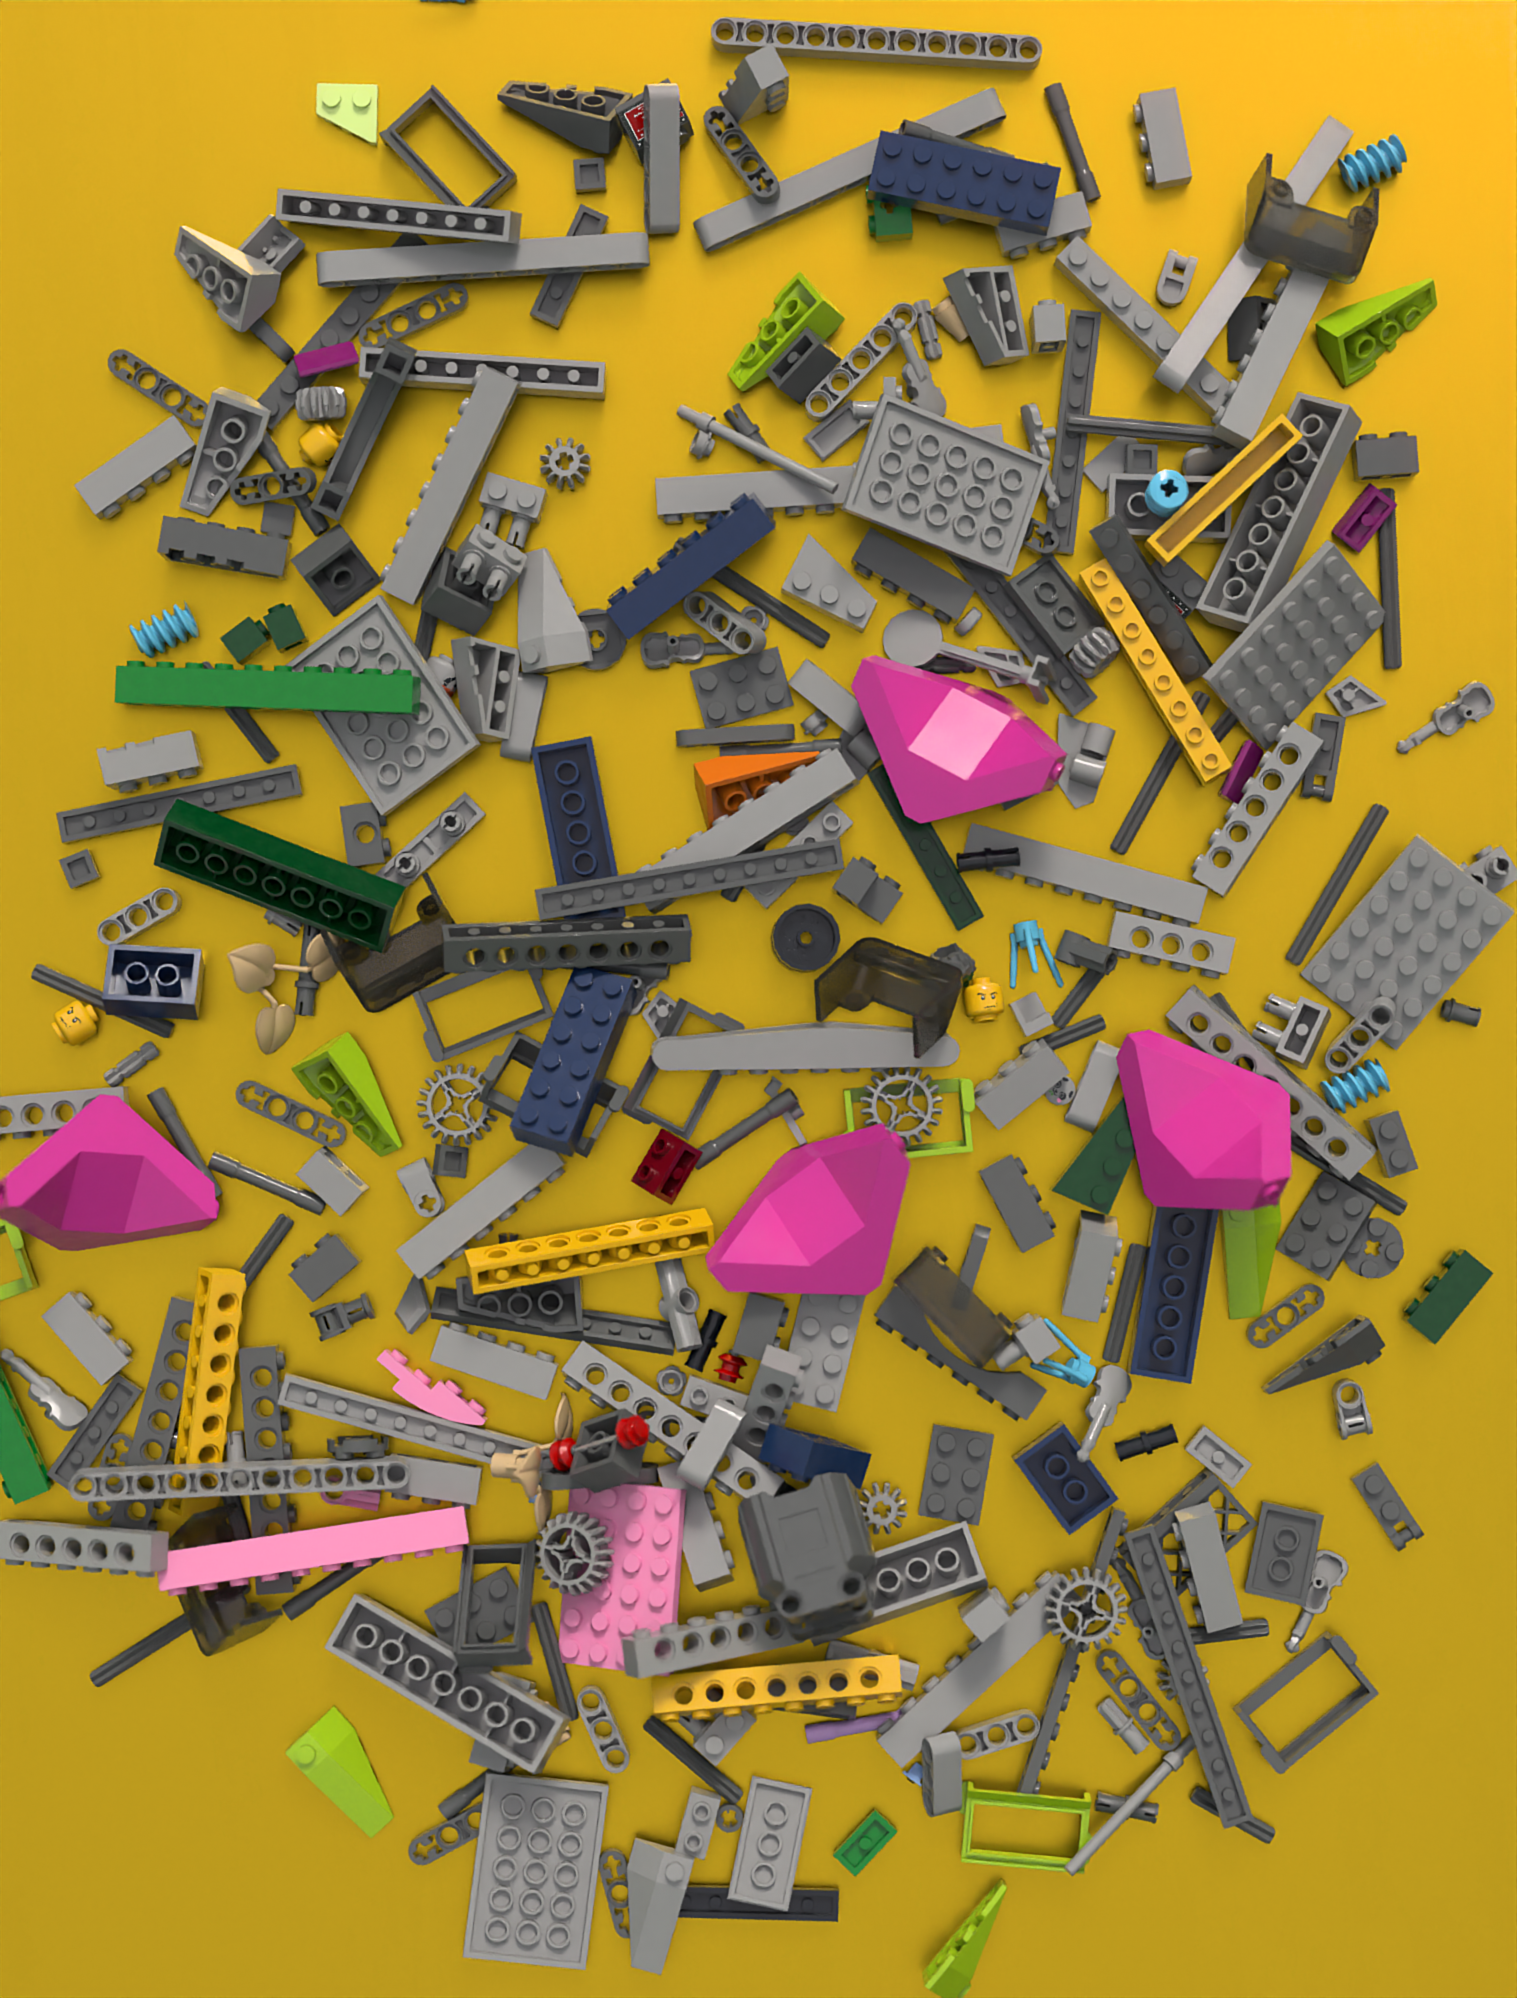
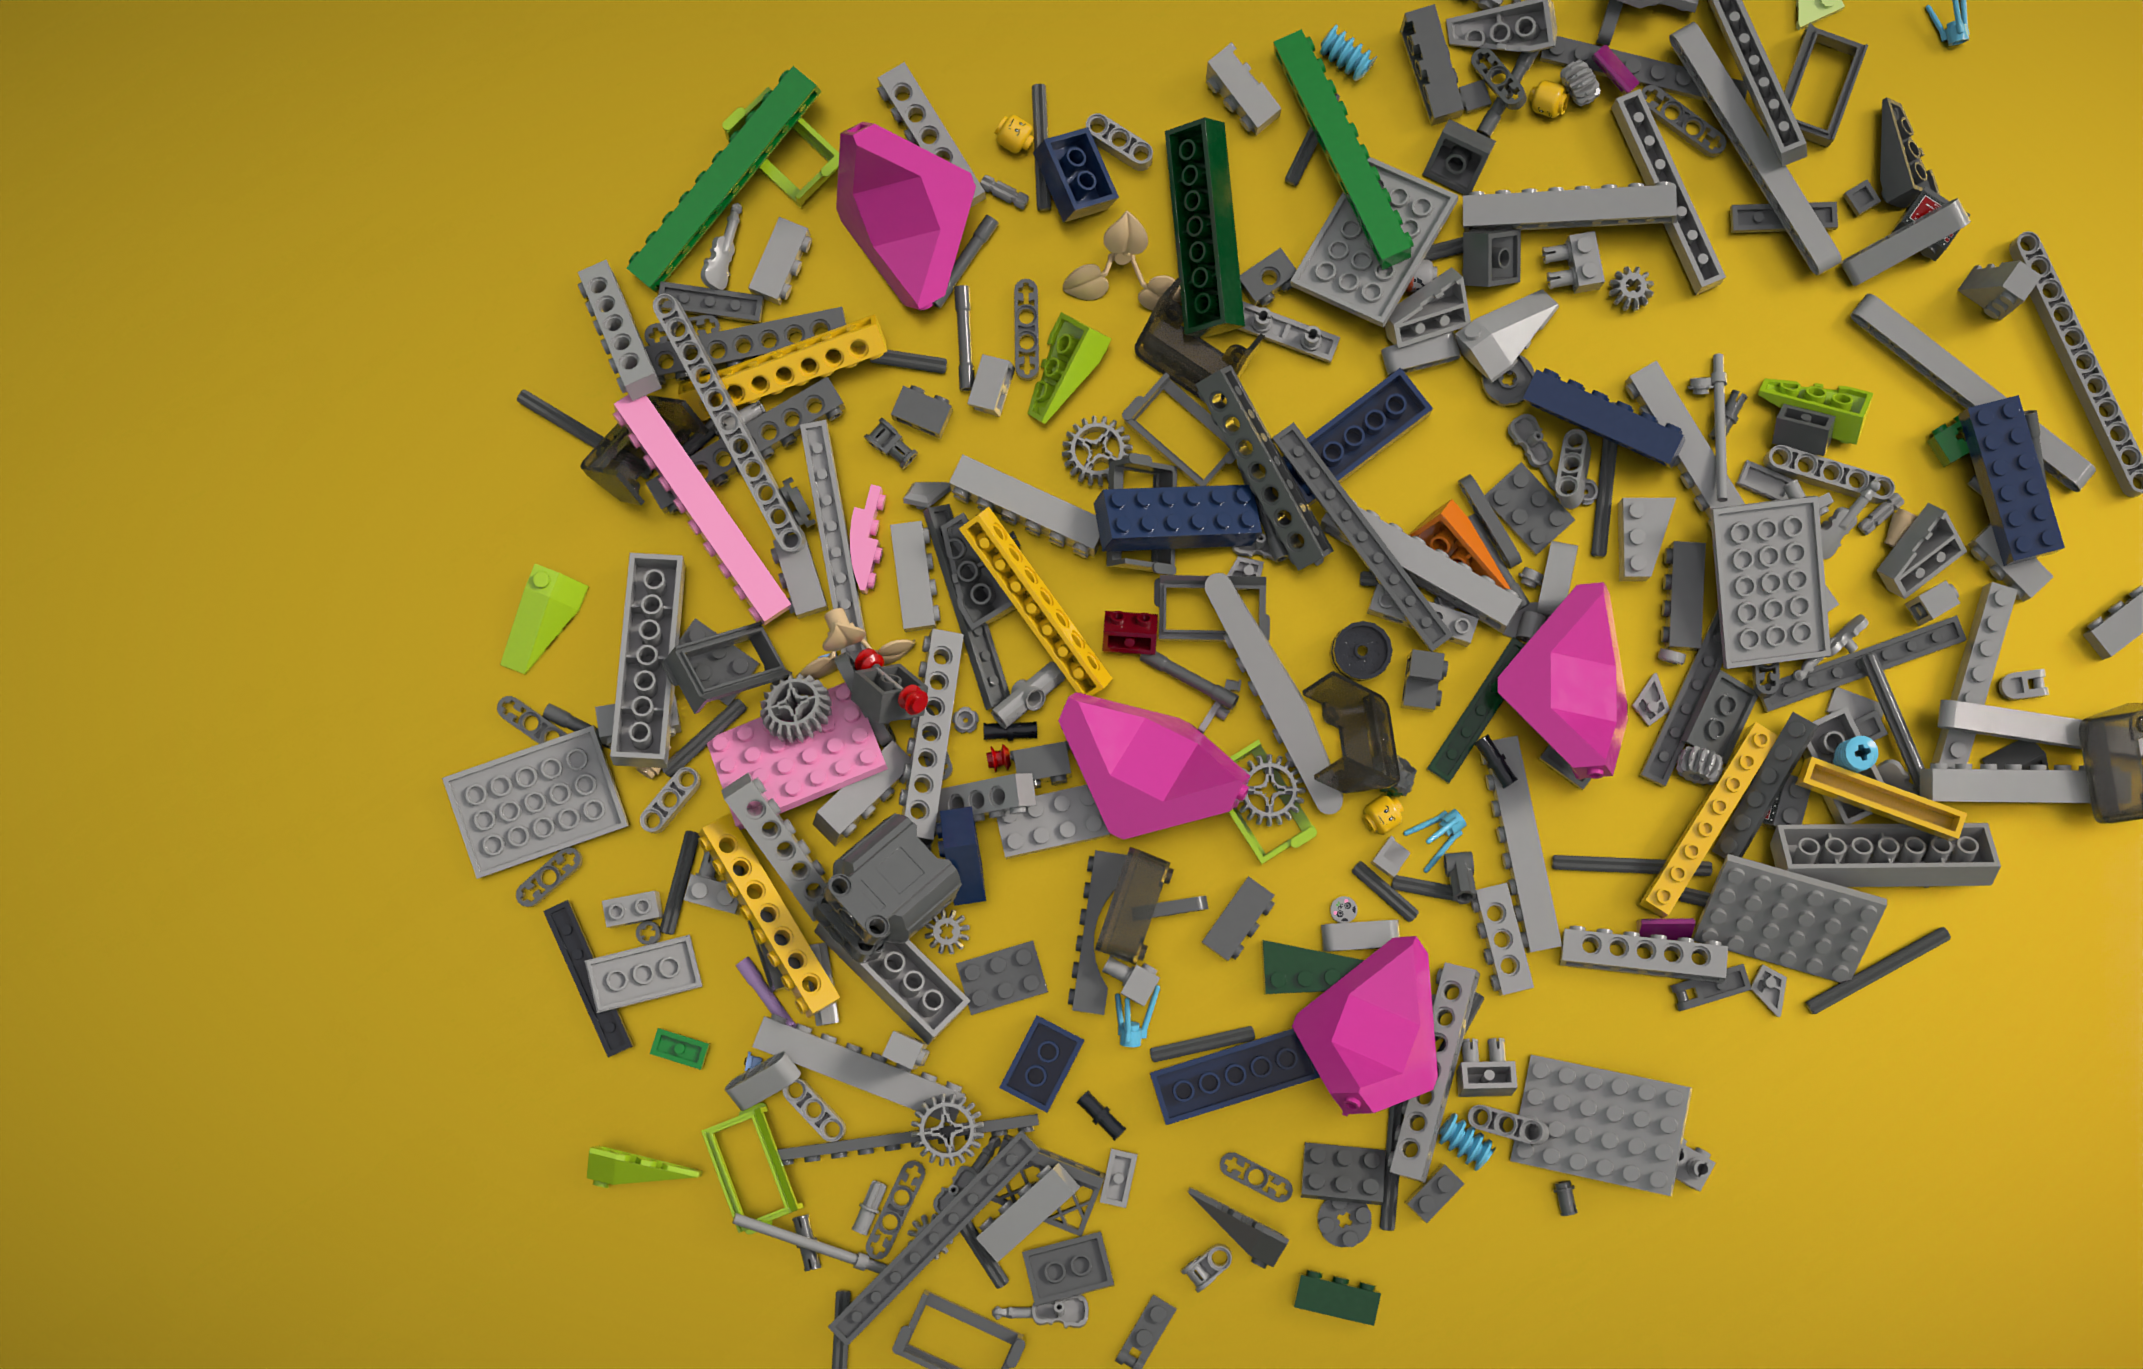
camera: 70 degrees right, 5 degrees down
dark grey plate [56,764,303,843] -> none
dark grey plate [59,849,101,889] -> none
dark green brick [220,617,271,666] -> none
dark green brick [263,603,309,654] -> none
light grey pin [263,909,303,937] -> none
dark grey piece [282,1557,384,1621] -> none
dark grey pin [294,923,322,1017] -> none
dark grey arch [310,337,417,521] -> none
bright pink piece [320,1475,381,1511] -> none
light grey piece [396,1157,445,1217] -> none
dark grey plate [432,1144,469,1178] -> none
light grey brick [451,524,528,601] -> none
light grey wedge [627,1837,694,1975] -> none
light grey beam [676,1398,747,1491] -> none
light grey brick [680,1374,748,1415] -> none
dark grey beam [704,106,780,204] -> none
light grey piece [882,609,1058,705] -> none
dark grey axle [919,656,976,674] -> none
light grey brick [974,1038,1070,1130] -> none
dark grey piece [1044,82,1101,204] -> none
light grey panel [1058,713,1115,809] -> none
light grey wedge [1062,1210,1122,1322] -> none
light grey piece [1077,1365,1132,1463] -> none
lime wedge [1218,1200,1281,1319] -> none
dark grey axle [1286,803,1389,966] -> none
lime wedge [1315,278,1438,386] -> none
magenta slope [1332,483,1398,553] -> none
dark grey brick [1351,432,1419,481] -> none
light grey piece [1397,681,1495,754] -> none

